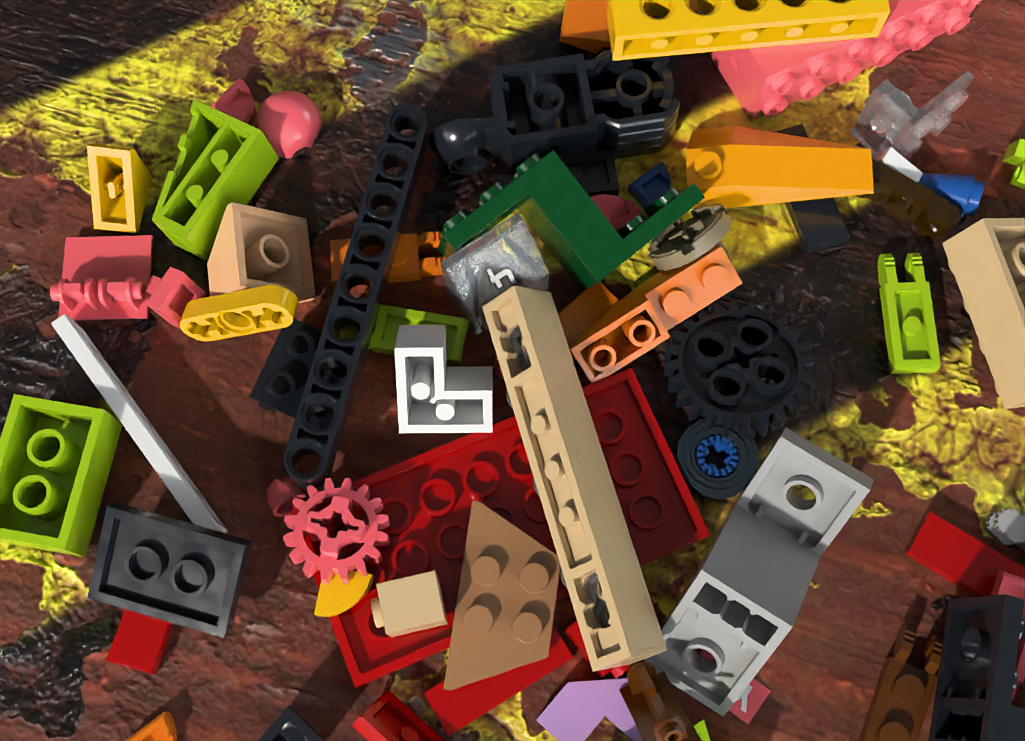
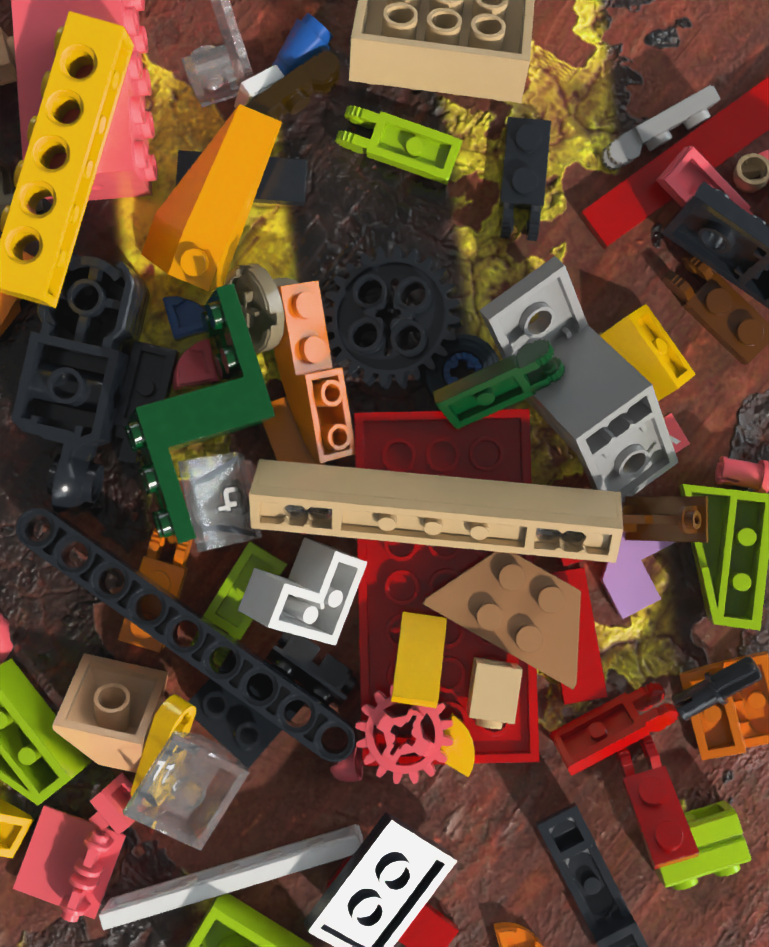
camera: 65 degrees left, 15 degrees up
none -> clear slope [123,731,250,851]
none -> black hinge [266,632,357,708]
none -> yellow tile [391,612,447,708]
none -> dark green hinge [433,339,565,429]
none -> black hinge [499,117,551,241]
none -> yellow panel [600,304,696,401]

